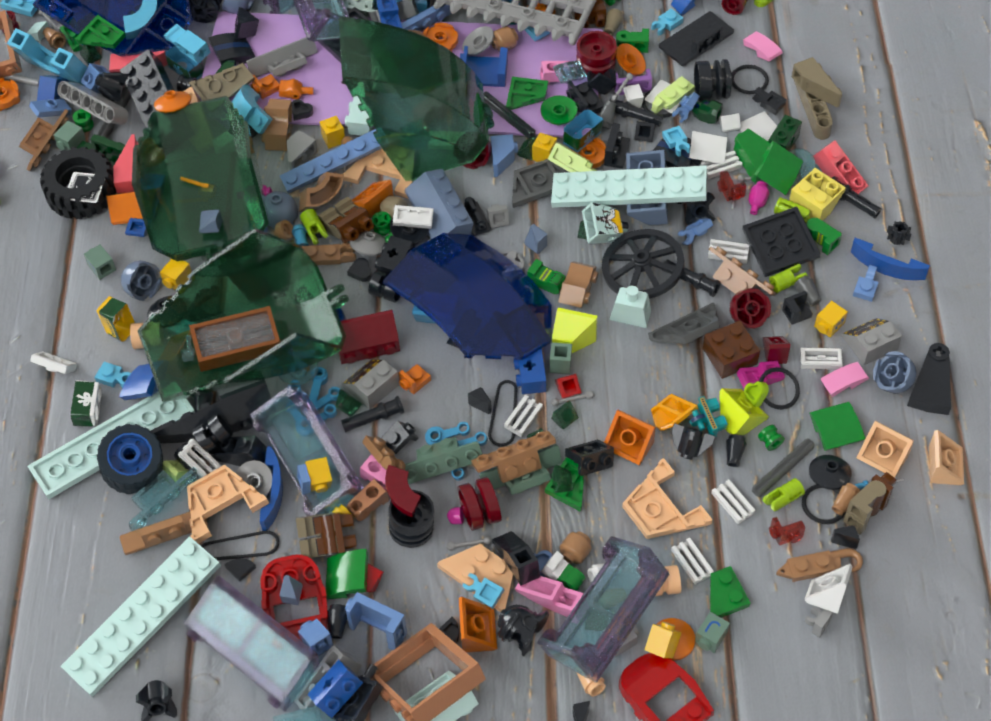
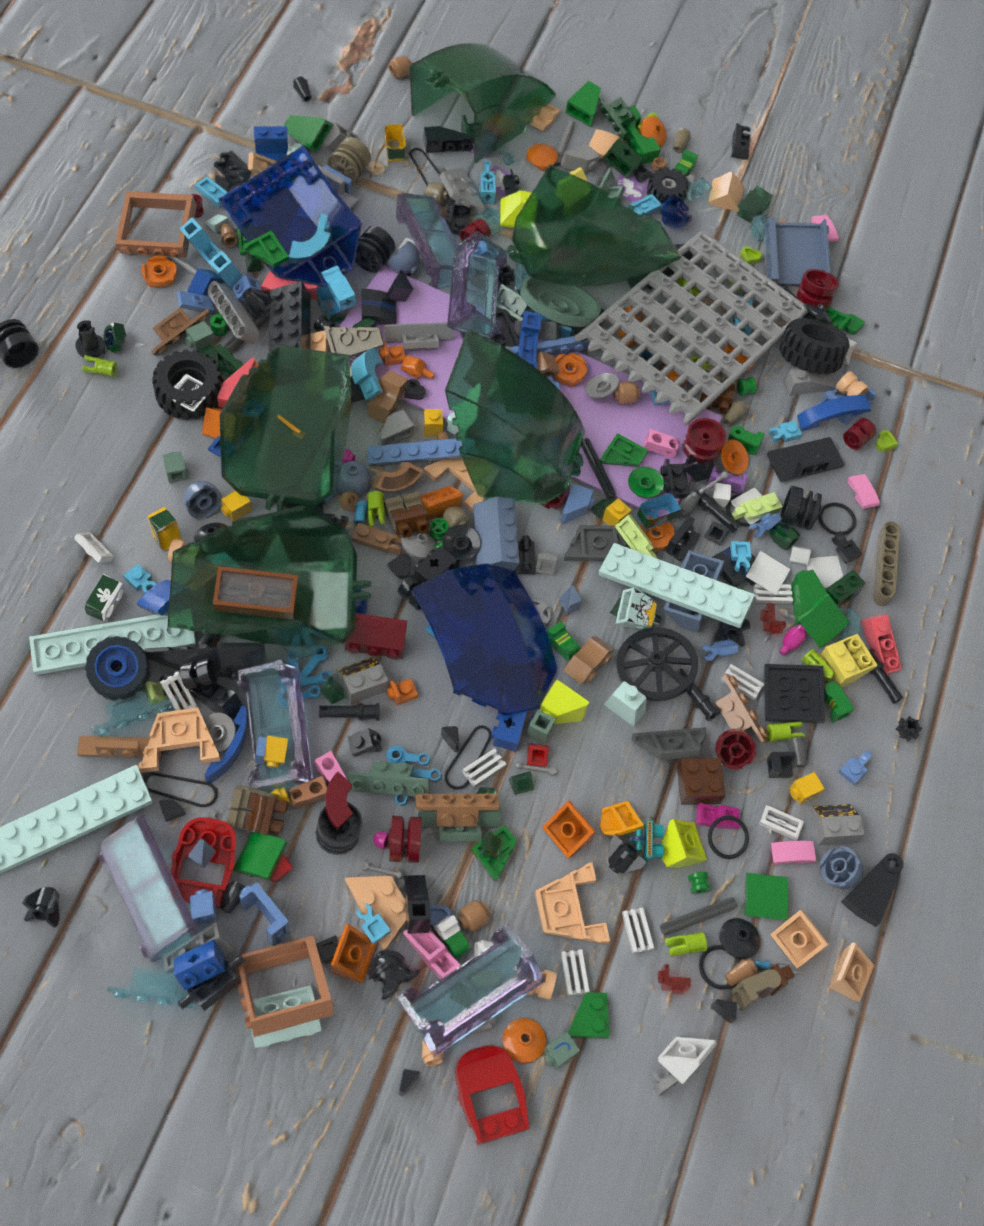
camera: 10 degrees right, 5 degrees up
orange dish [154,90,191,113] -> none
clear light blue hand [181,335,195,362] -> none
sand blue slope [199,209,223,233] -> none
medium nougat hinge [362,435,406,470] -> none
white plate [393,205,434,229] -> none
blue panel [458,46,508,87] -> none
clear light blue slope [553,61,587,84] -> none
black bracket [565,439,614,476] -> none
yellow brick [644,622,682,658] -> none
black cone [726,434,747,467] -> none
lime tile [744,381,769,407] -> none
dark red slope [763,336,790,364] -> none
medium nougat plate [776,548,863,582] -> none
dark tan slope [791,57,842,107] -> none
blue slope [851,237,930,280] -> none

